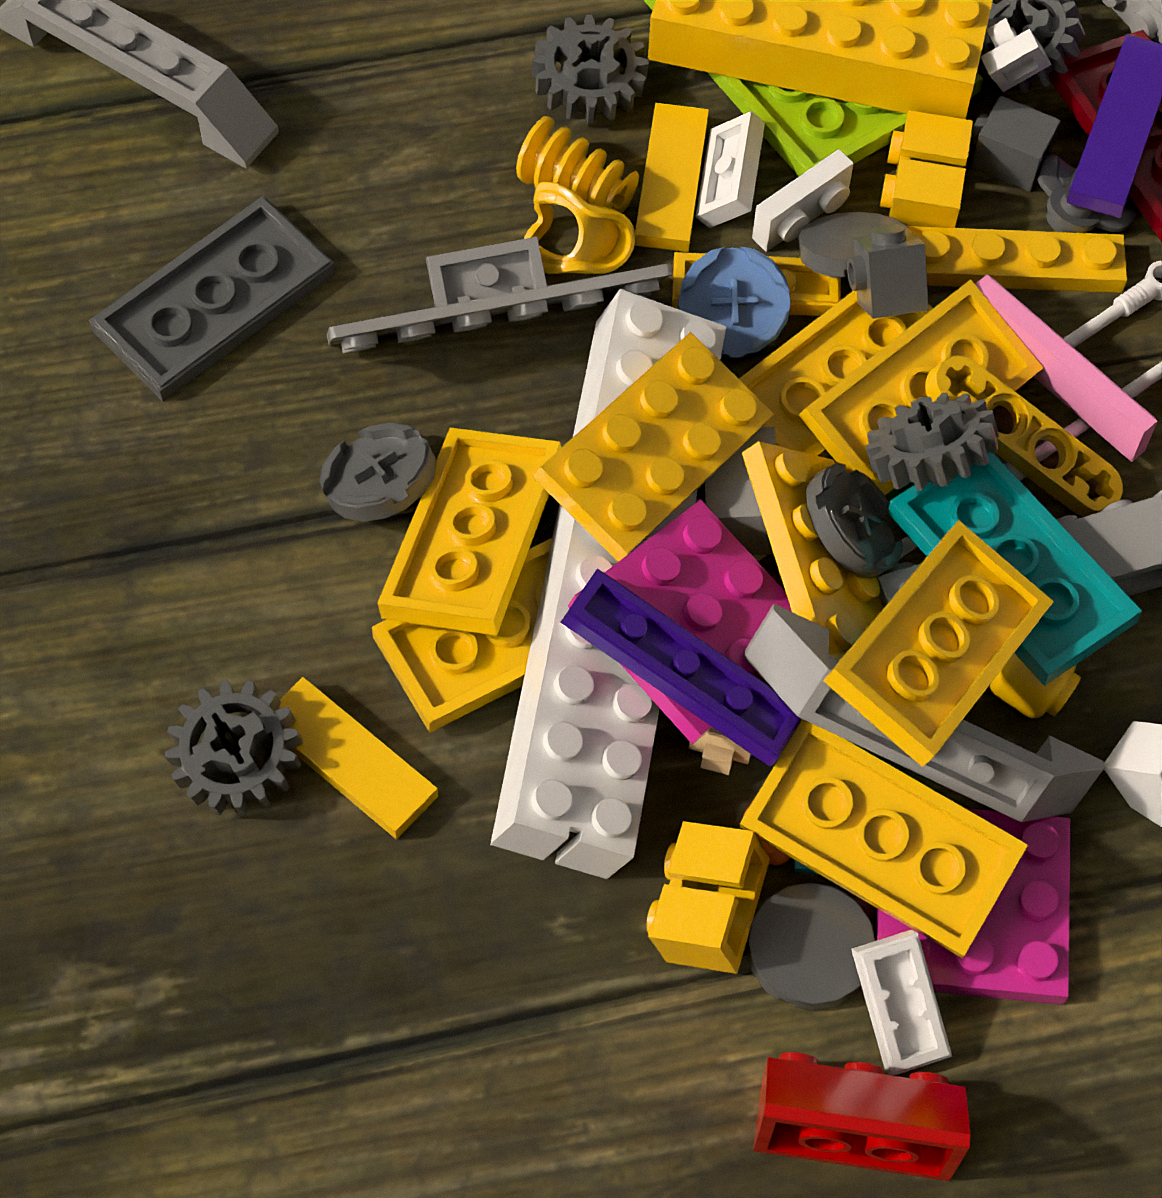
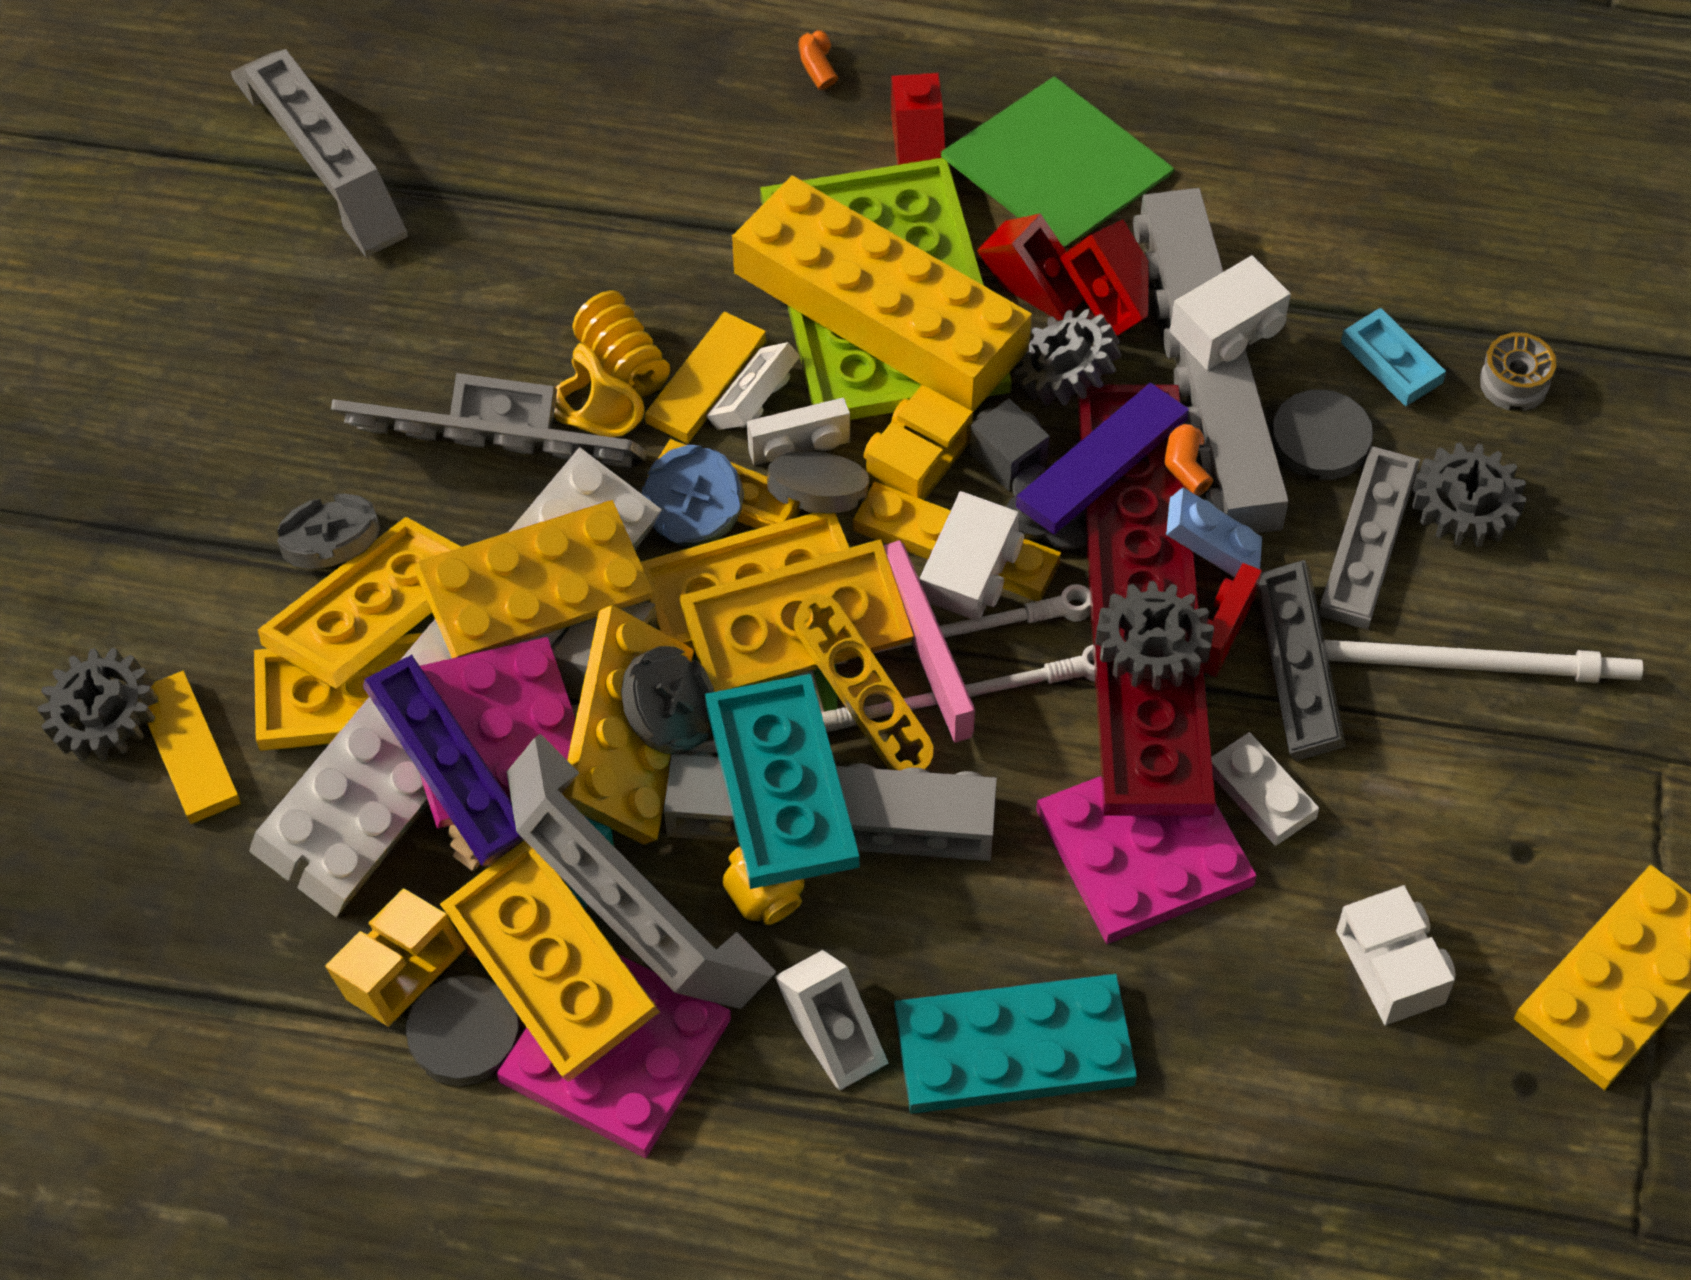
camera: 25 degrees right, 5 degrees down
dark grey tile [89,196,336,402] -> none
dark grey gear [531,15,649,123] -> none
red slope [753,1052,971,1182] -> none
yellow plate [823,520,1054,767] -> none
dark grey brick [847,224,929,319] -> none
white plate [851,930,952,1076] -> none
dark grey gear [866,393,999,491] -> none
white tile [981,18,1051,92] -> none
none -> white piece [919,491,1024,621]

